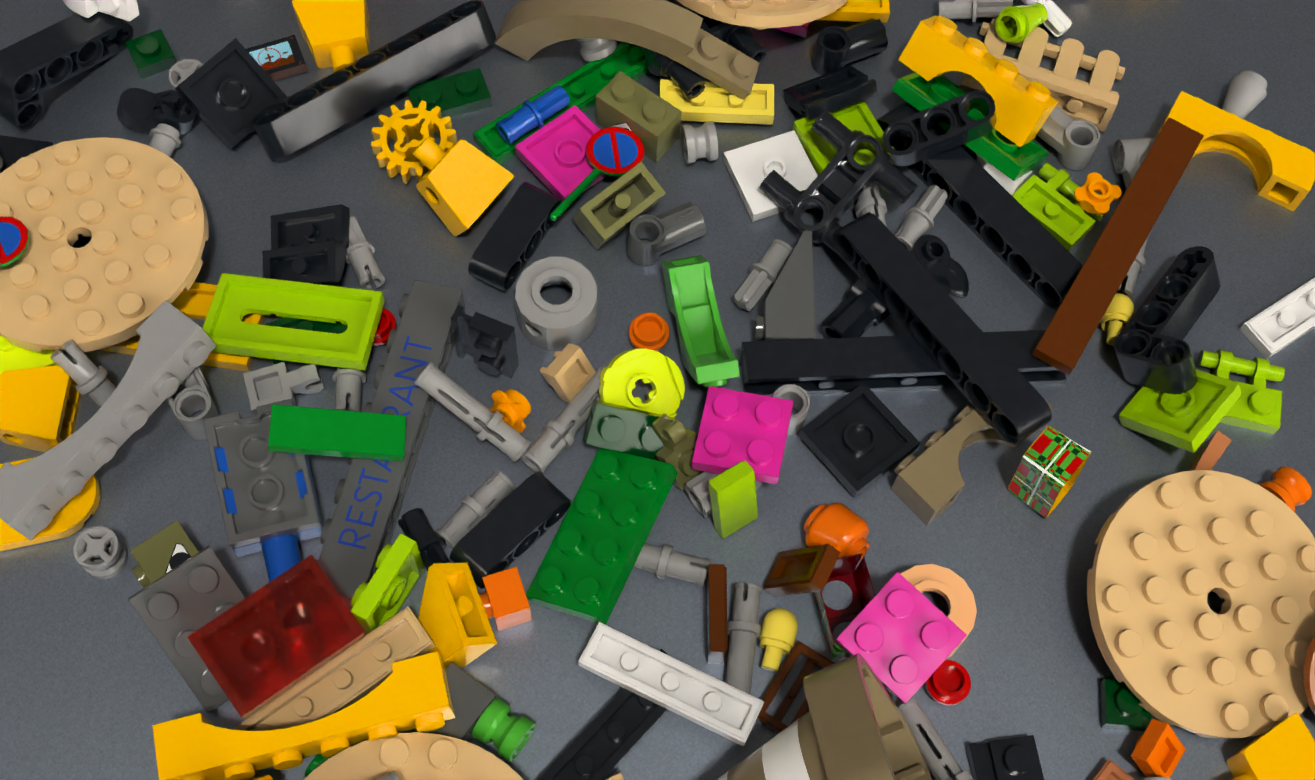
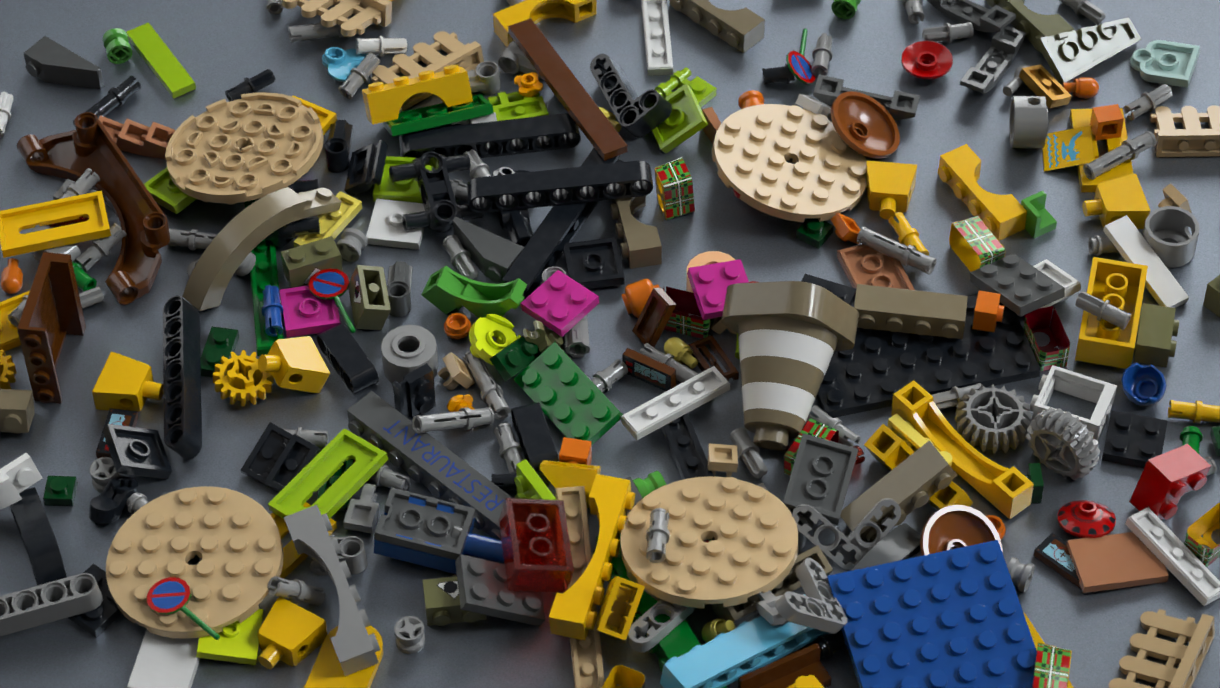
camera: 55 degrees left, 15 degrees down
green tile [268,404,406,462] -> none
lime tile [708,460,758,539] -> none
black beam [882,90,997,166] -> none
lime cone [995,2,1047,43] -> none

